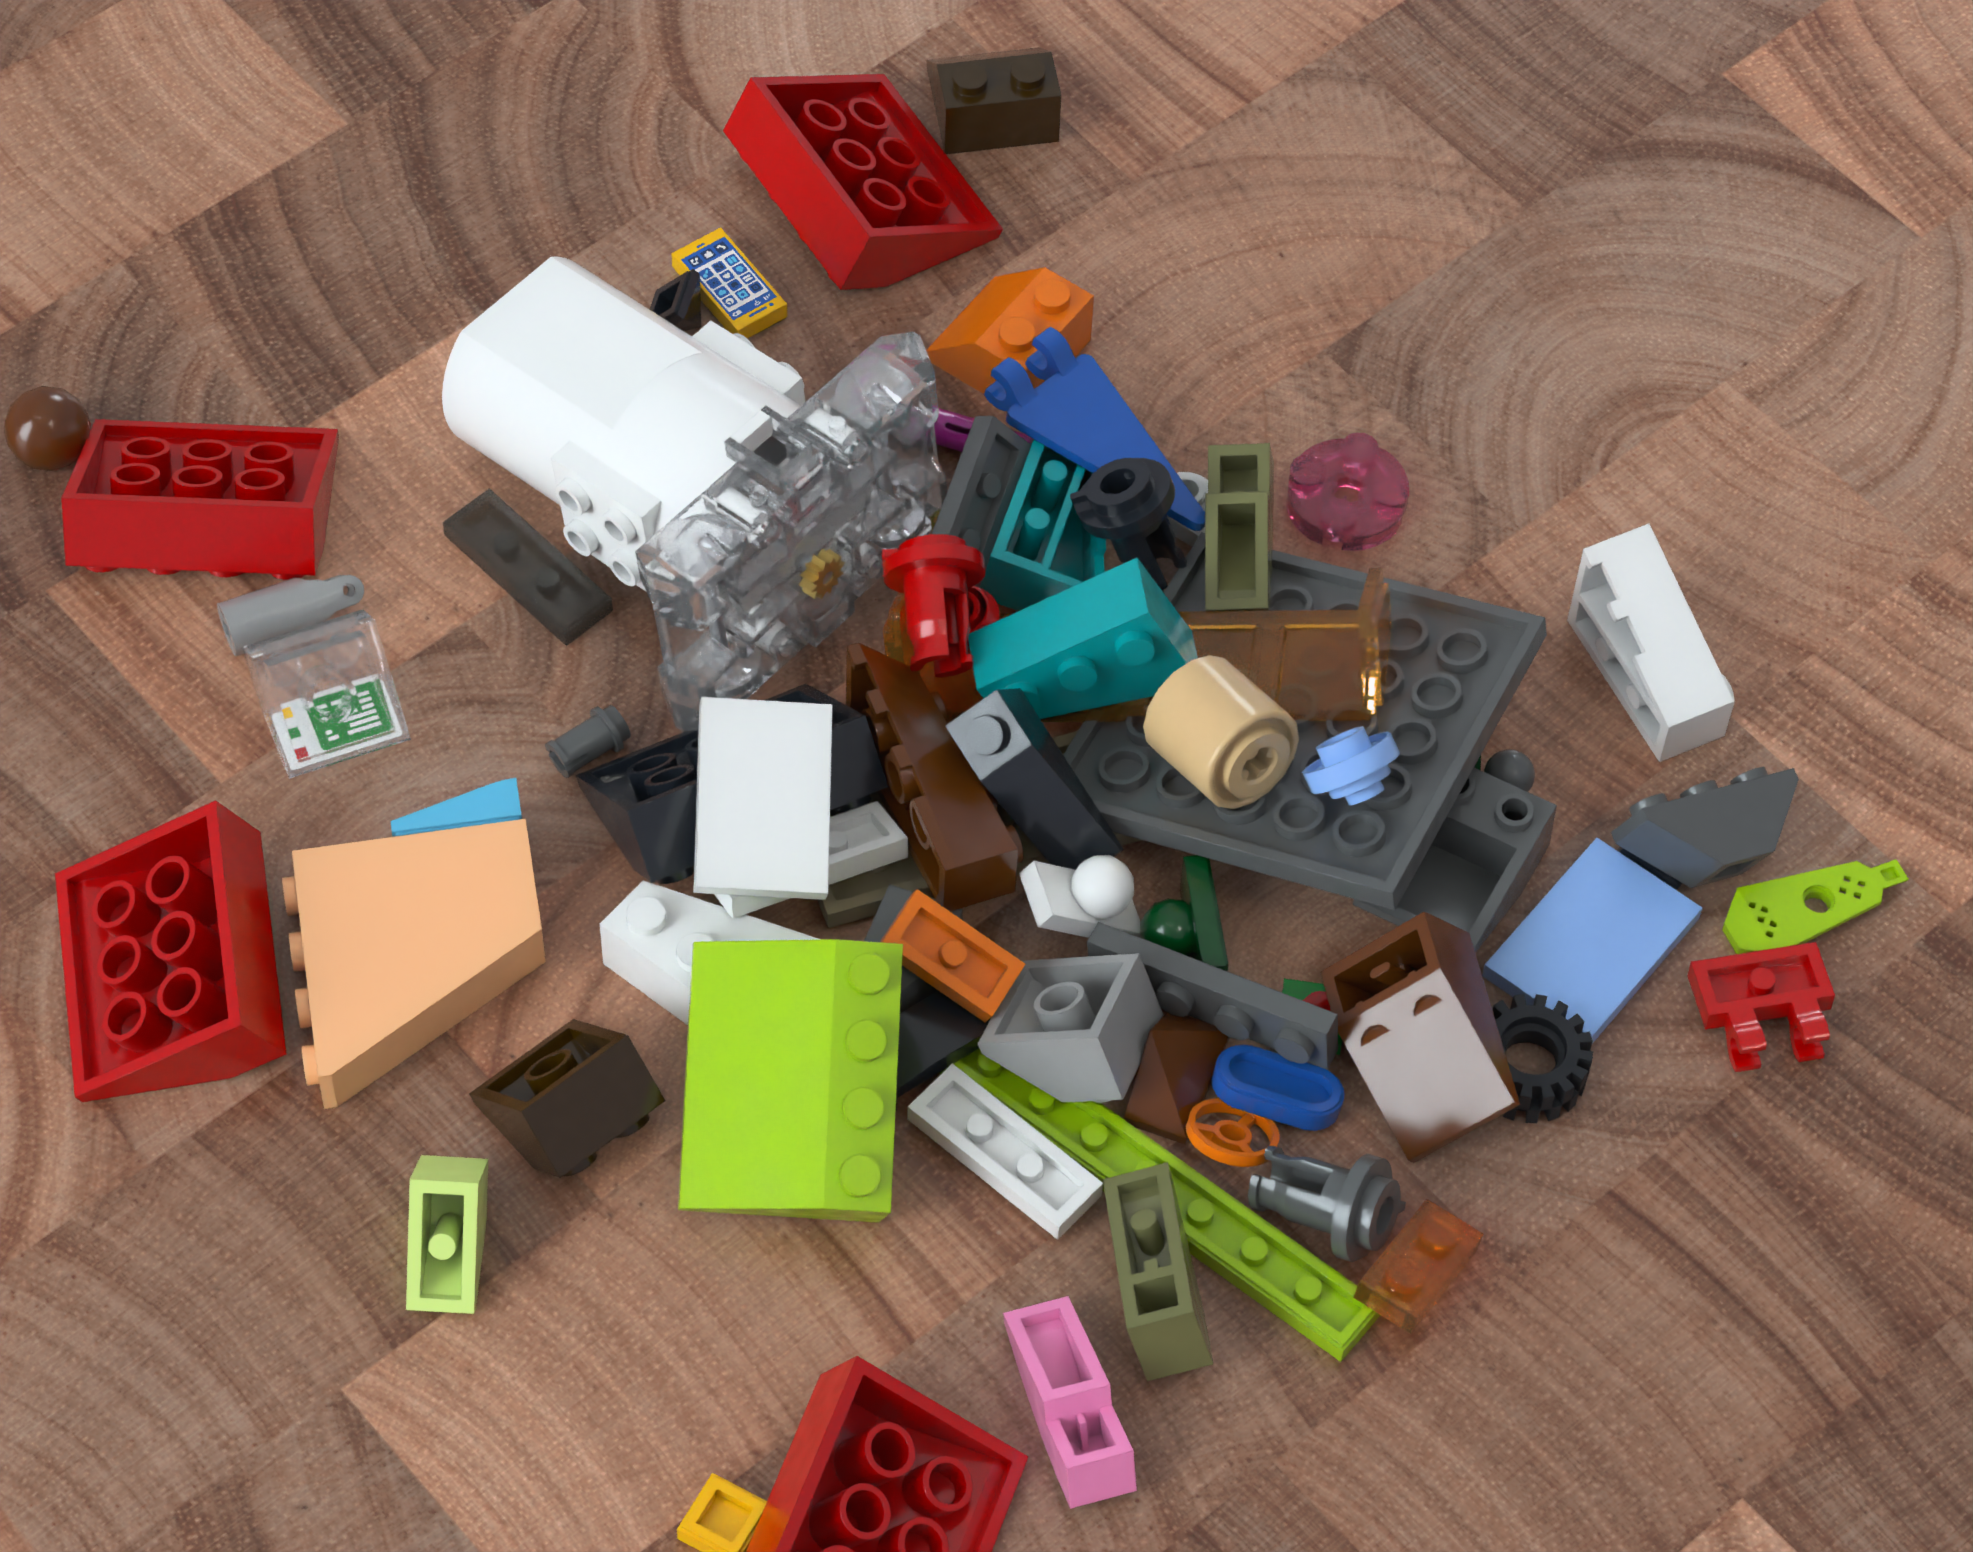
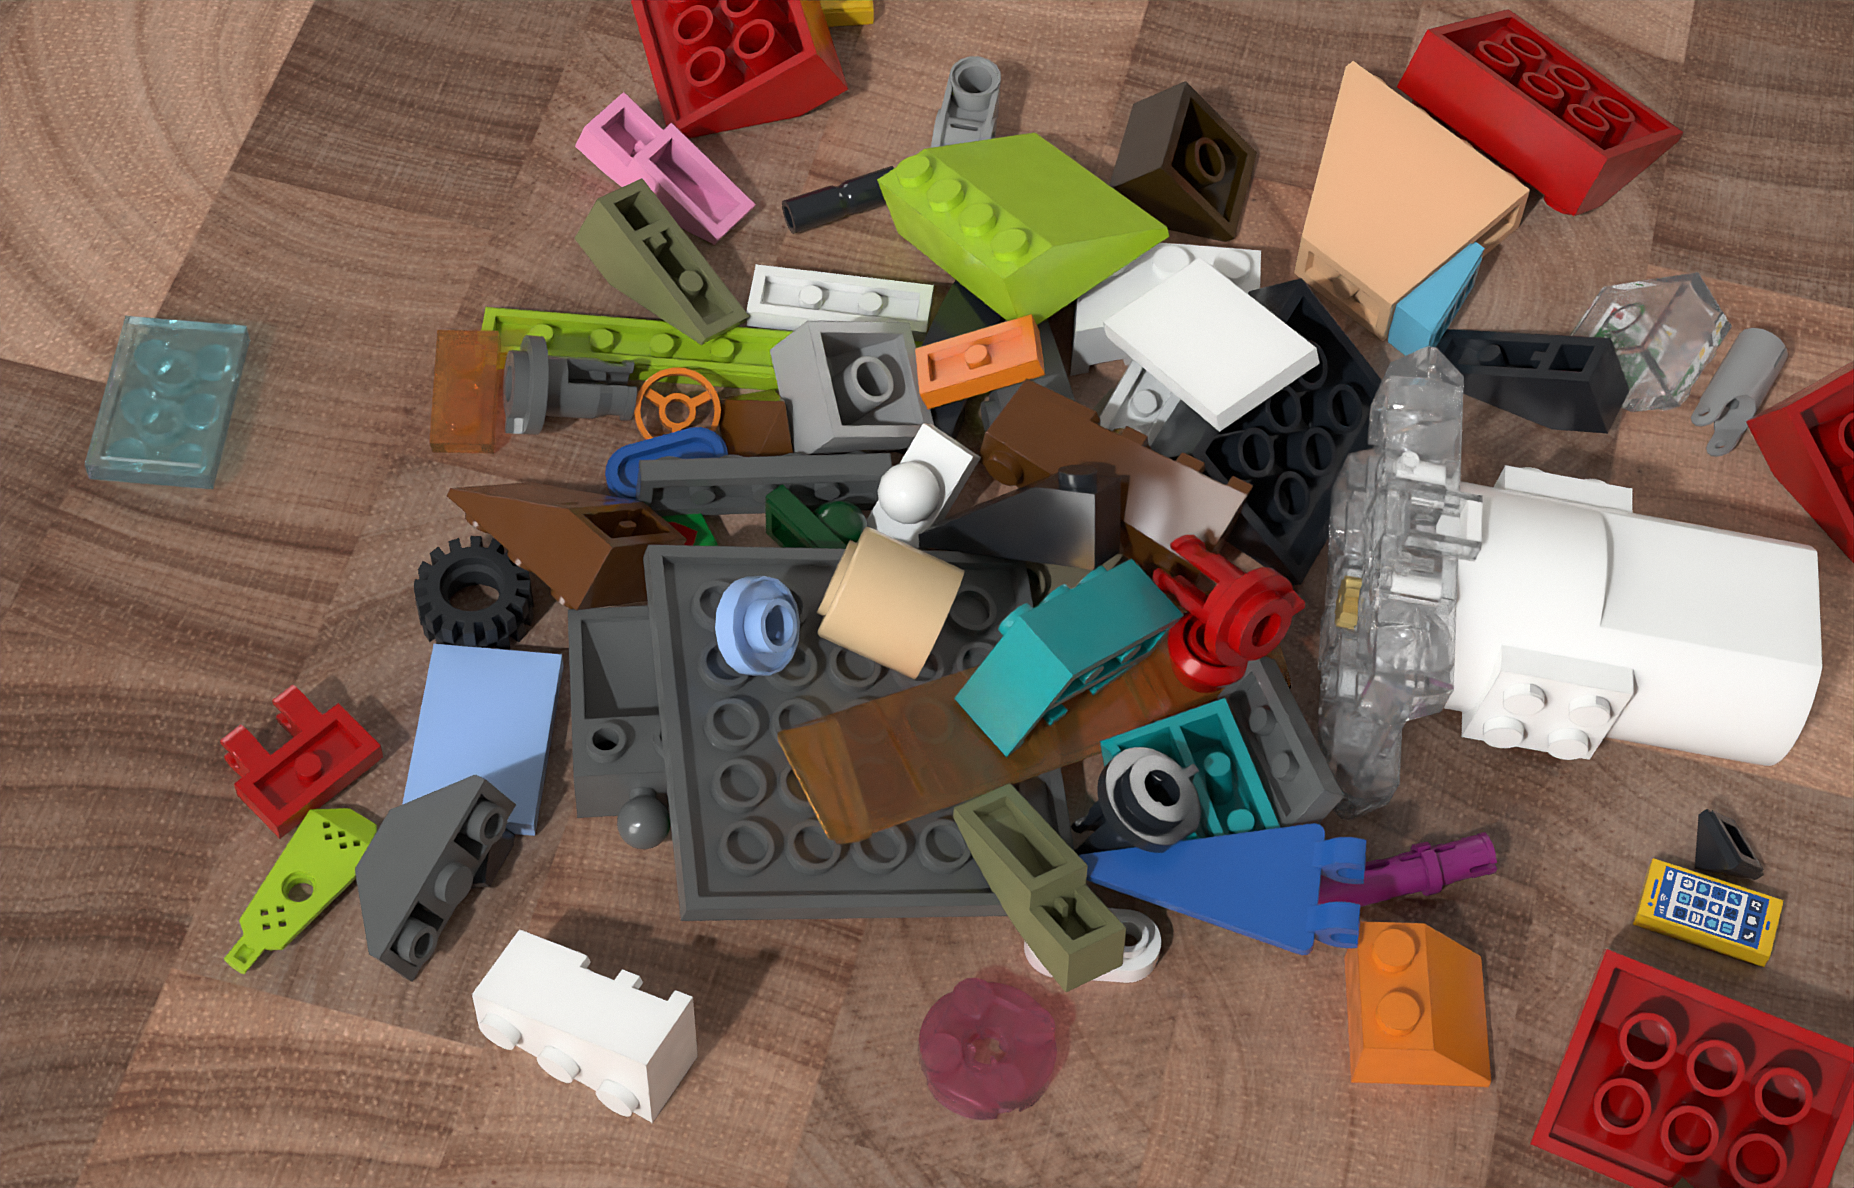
camera: 145 degrees right, 0 degrees up
yellowish green slope [406,1155,488,1314] -> none
none -> clear light blue plate [84,316,250,489]
none -> black piece [782,166,894,234]
none -> light grey piece [931,56,1001,148]
none -> black slope [1423,329,1630,434]

